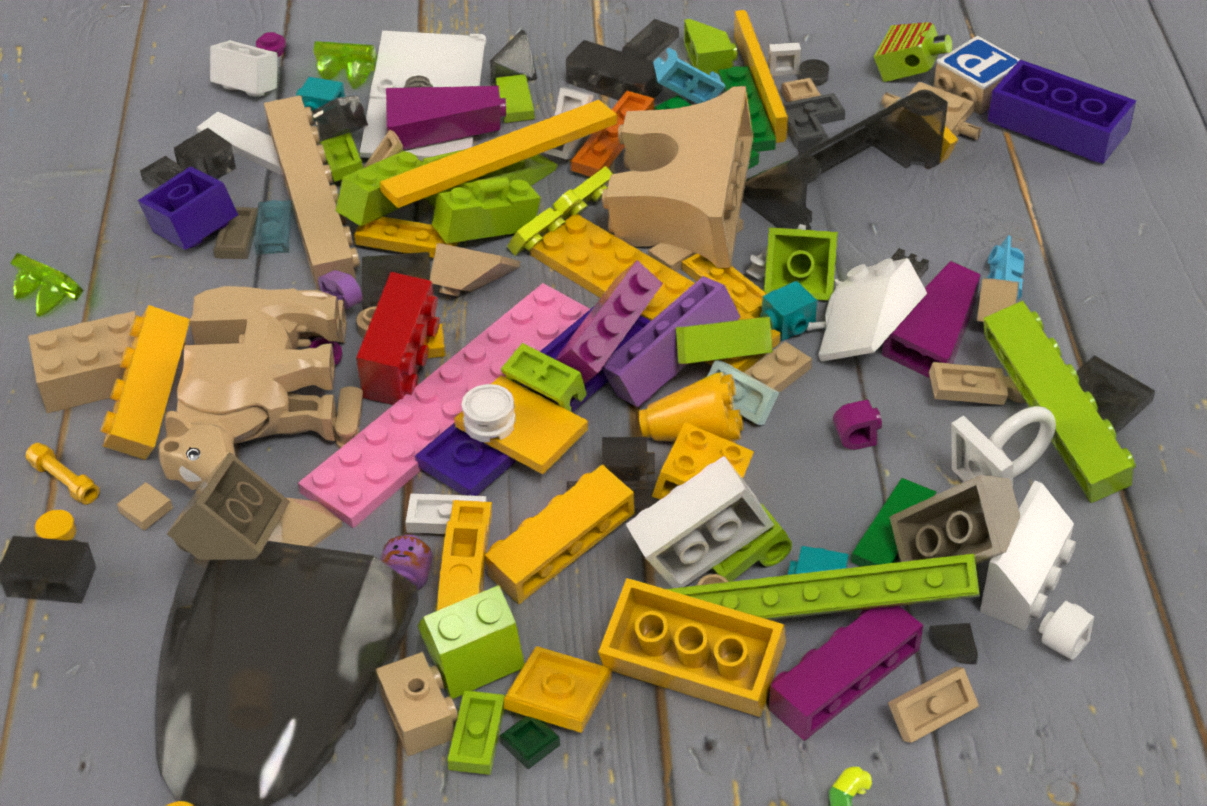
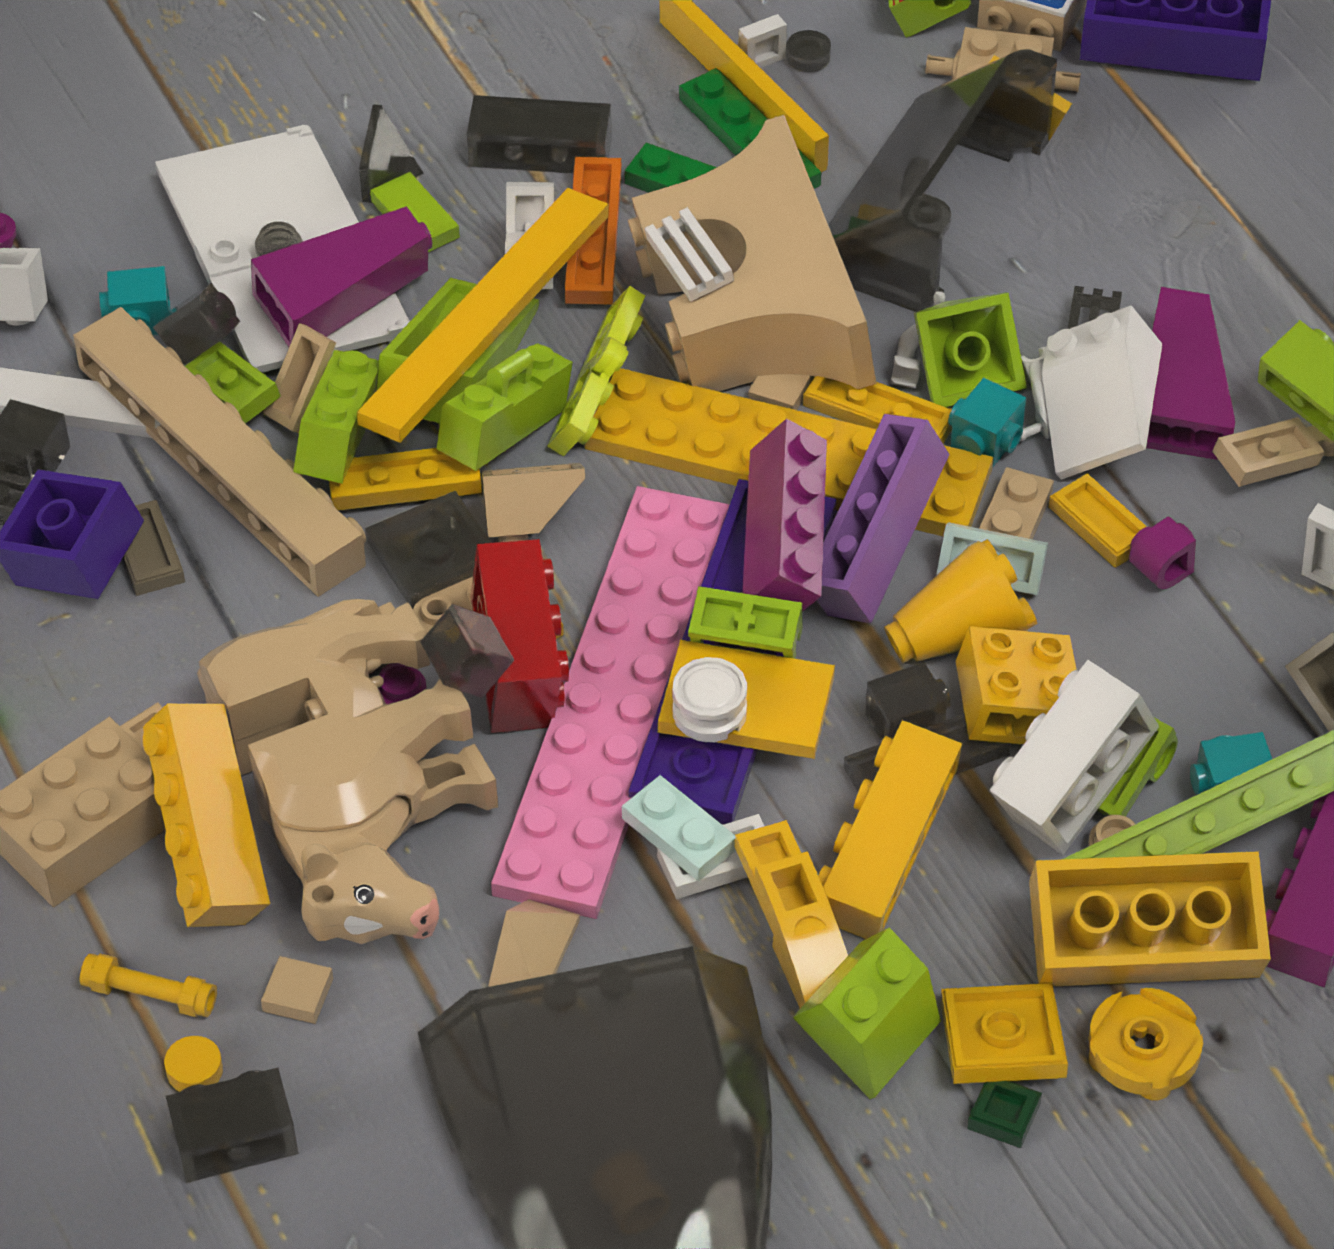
camera: 25 degrees left, 5 degrees up
dark tan slope [167,452,290,560] -> none
clear light blue plate [254,200,293,255] -> none
clear neon green tile [313,41,378,89] -> none
medium lavender beam [318,270,363,309] -> none
tan bar [335,386,363,448] -> none
tan brick [375,652,458,757] -> none
medium lavender head [378,535,433,595] -> none
lime plate [447,690,505,775] -> none
clear smoke tile [622,19,679,66] -> none
medium azure hinge [653,48,725,104] -> none
lime tile [676,317,772,364] -> none
lime slope [684,19,737,75] -> none
tan tile [781,78,821,102] -> none
dark grey tile [783,93,845,150] -> none
green tile [851,478,937,567] -> none
tan brick [977,278,1019,322] -> none
medium azure hinge [987,235,1024,301] -> none
none -> clear smoke brick [420,604,514,698]
none -> light aqua plate [622,775,736,881]
none -> white tile [644,207,734,302]
none -> yellow tile [1048,473,1147,568]
none -> yellow plate [1088,988,1203,1101]

